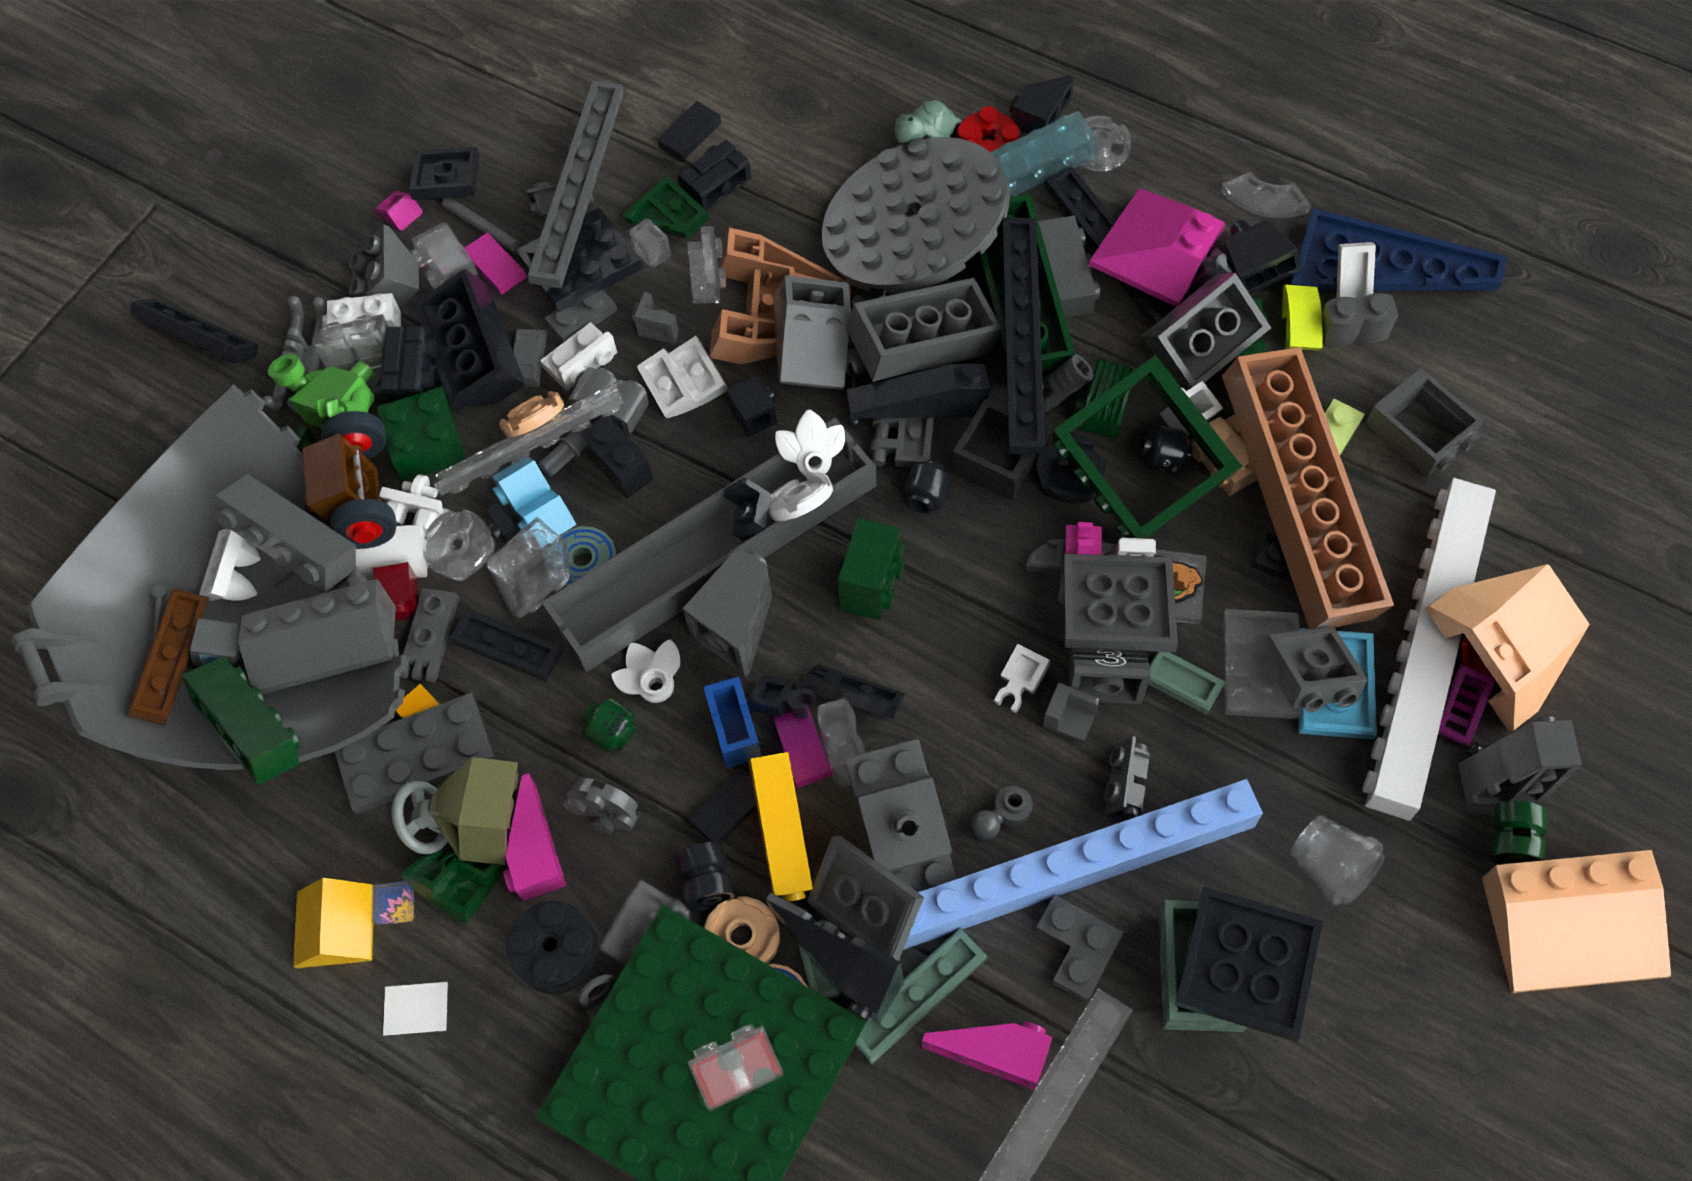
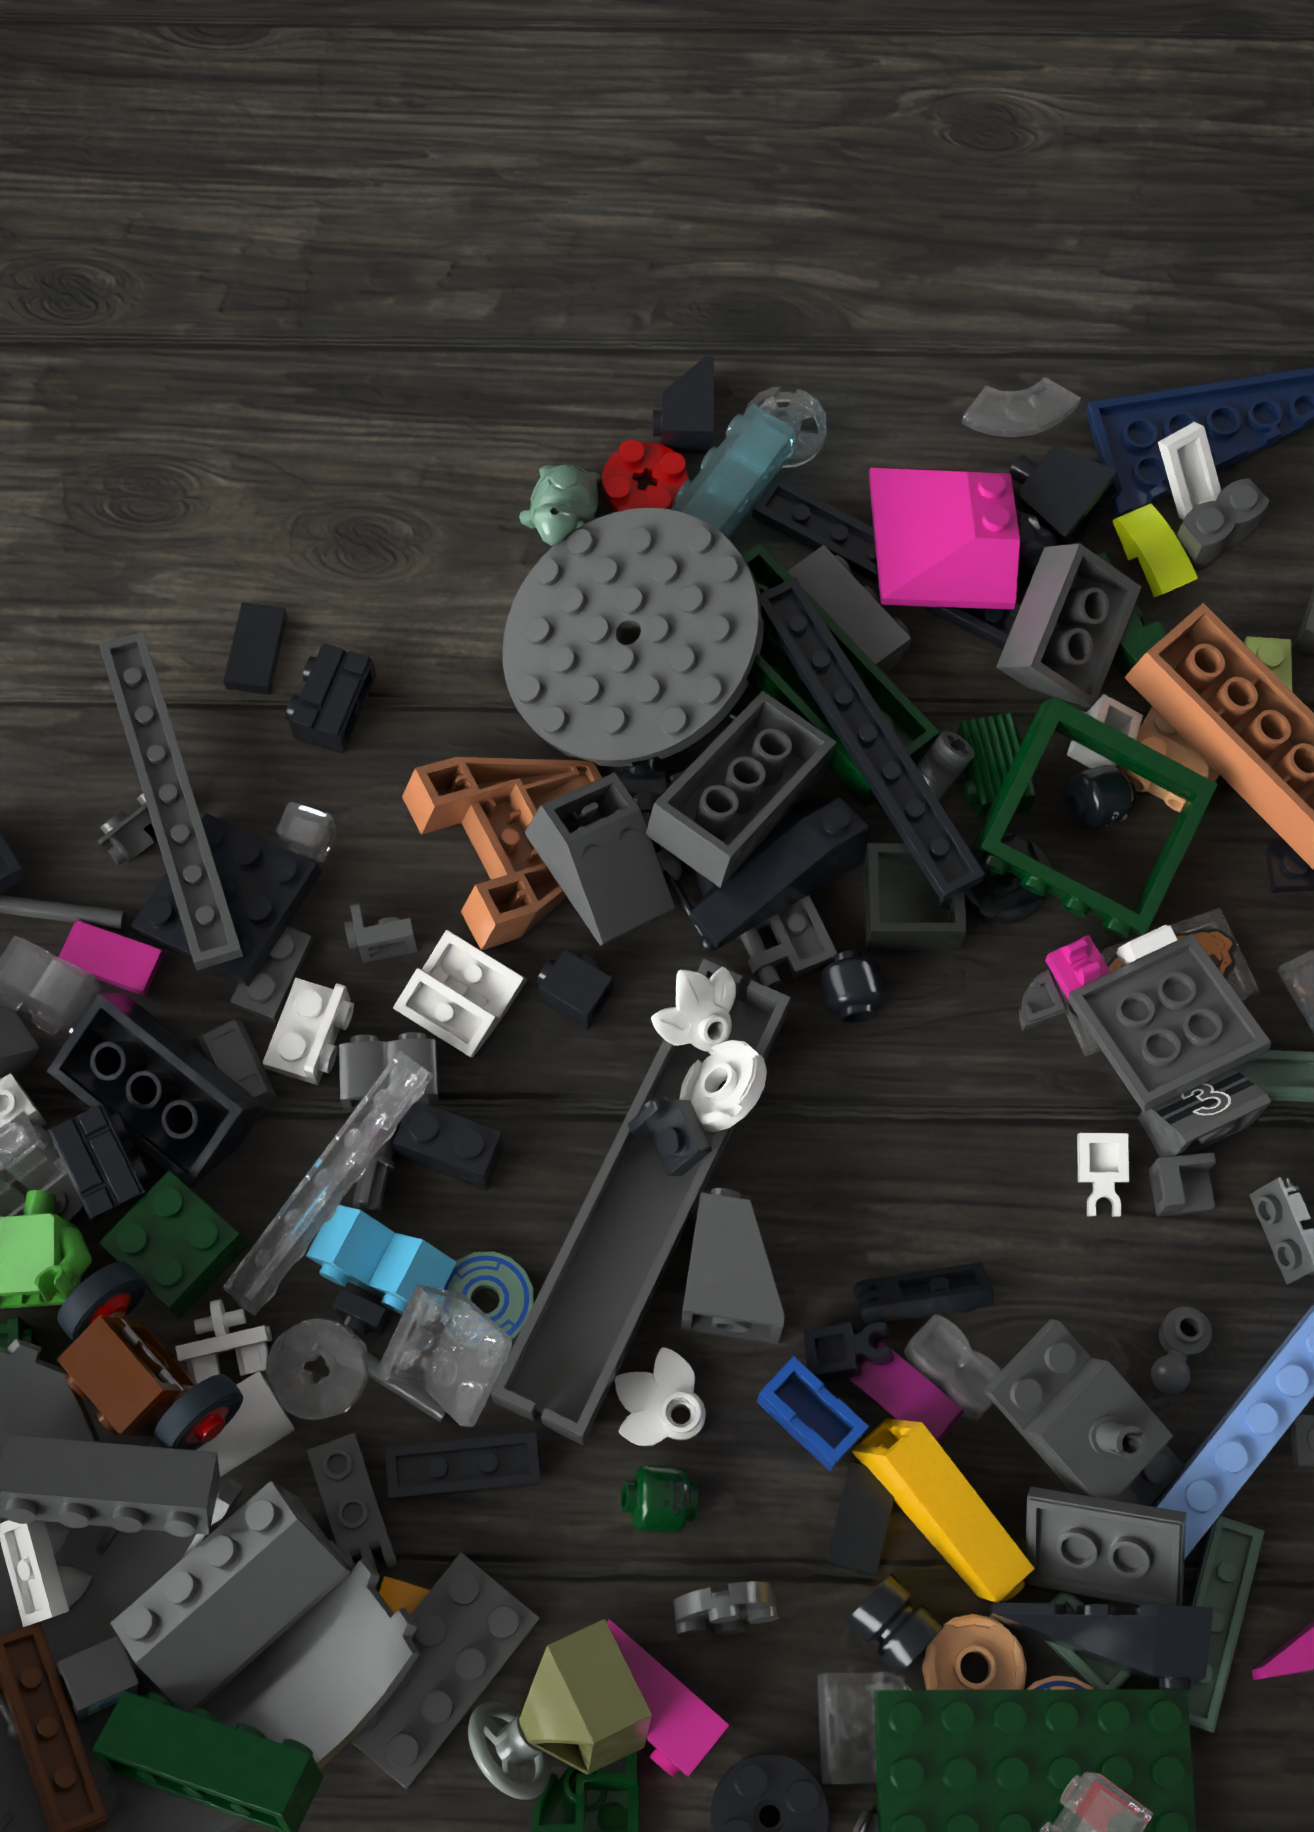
camera: 35 degrees left, 5 degrees up
dark red brick [373,562,419,621] -> none
light nougat tile [499,391,564,438] -> none
dark green wing [623,175,710,239] -> none
clear slope [687,226,726,305] -> none
dark green brick [838,518,905,621] -> none

